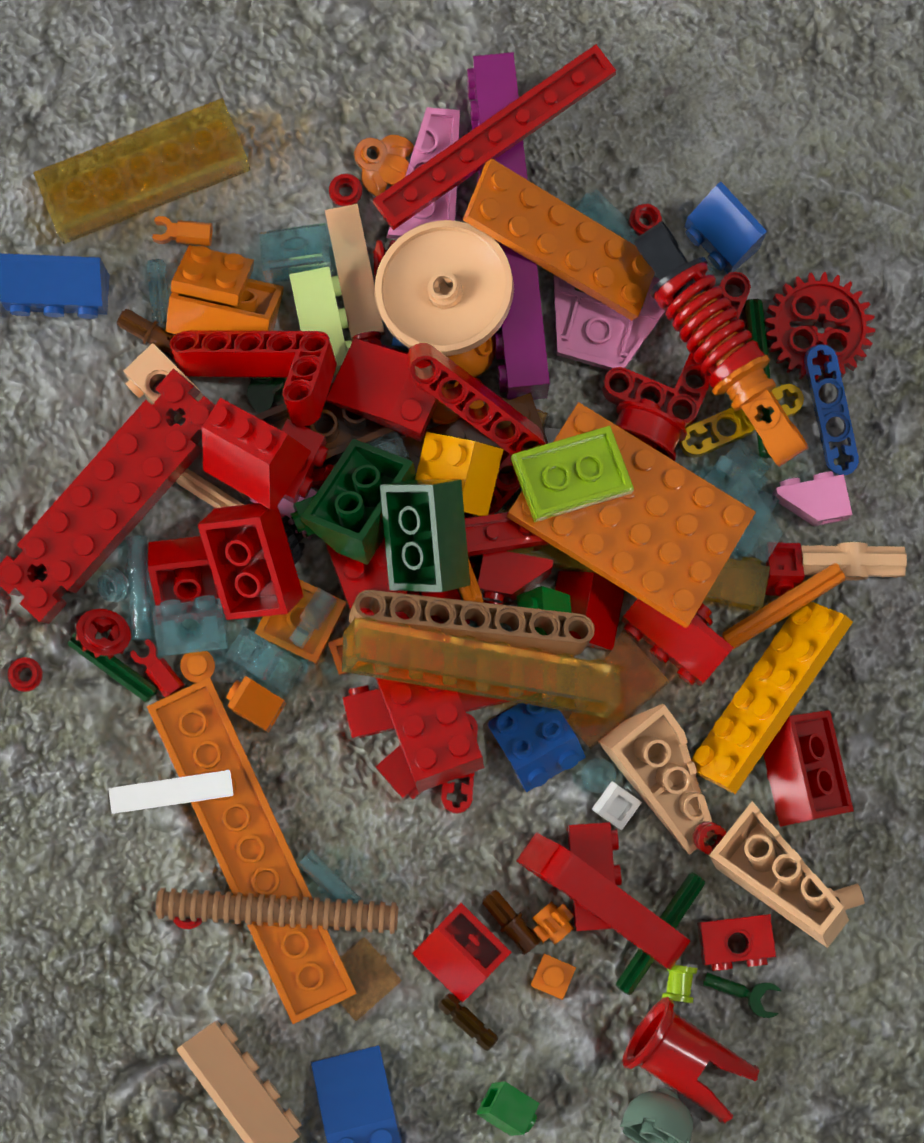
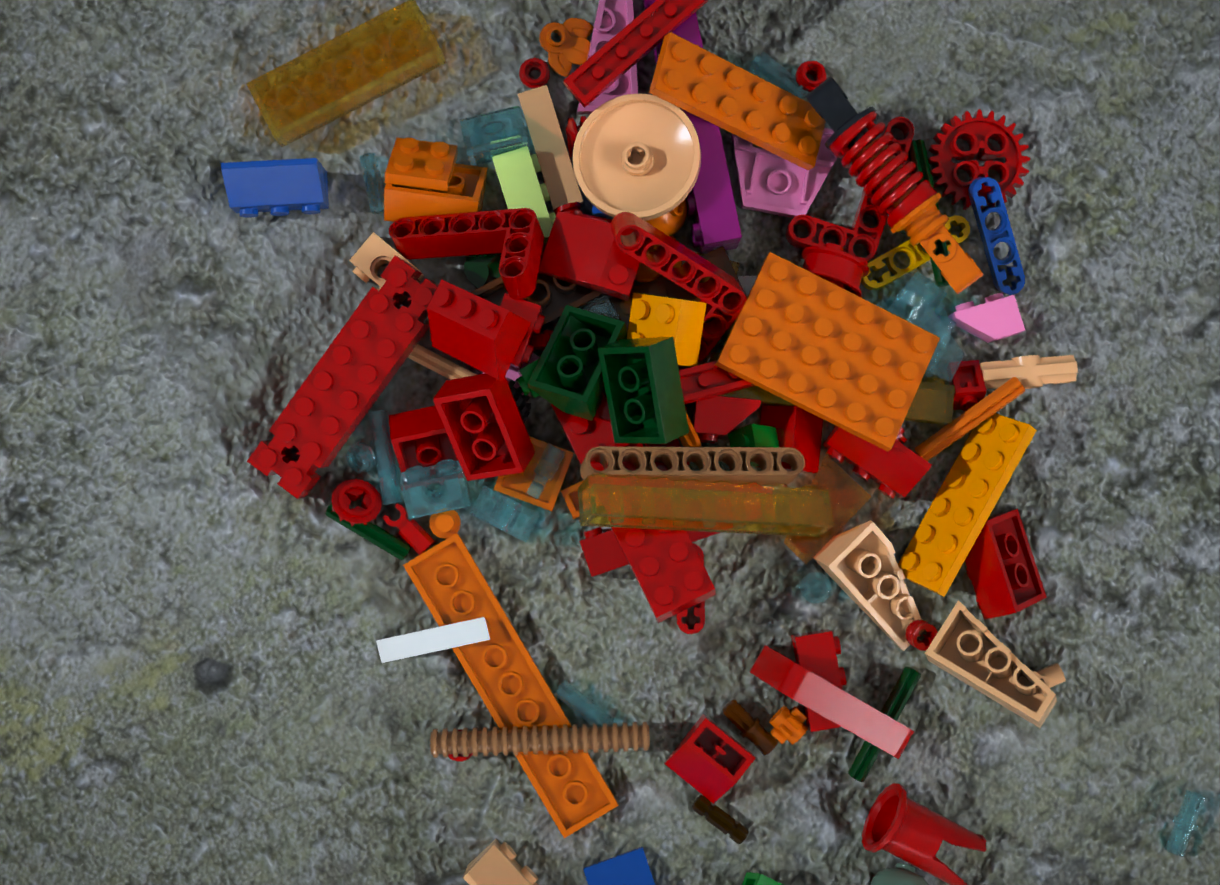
camera: 10 degrees left, 5 degrees up
red plate [8,657,43,692] -> none
reddish brown axle [117,309,175,358] -> none
orange bar [152,216,213,246] -> none
orange slope [226,676,287,733] -> none
clear orange piece [339,937,402,1021] -> none
red brick [375,745,423,800] -> none
blue bracket [488,691,586,792] -> none
lime tile [511,426,634,522] -> none
orange plate [530,953,576,1000] -> none
white plate [592,781,642,830] -> none
lime bush [662,965,698,1003] -> none
blue slope [684,182,767,274] -> none
red brick [697,914,776,971] -> none
dark green piece [703,972,781,1018] -> none

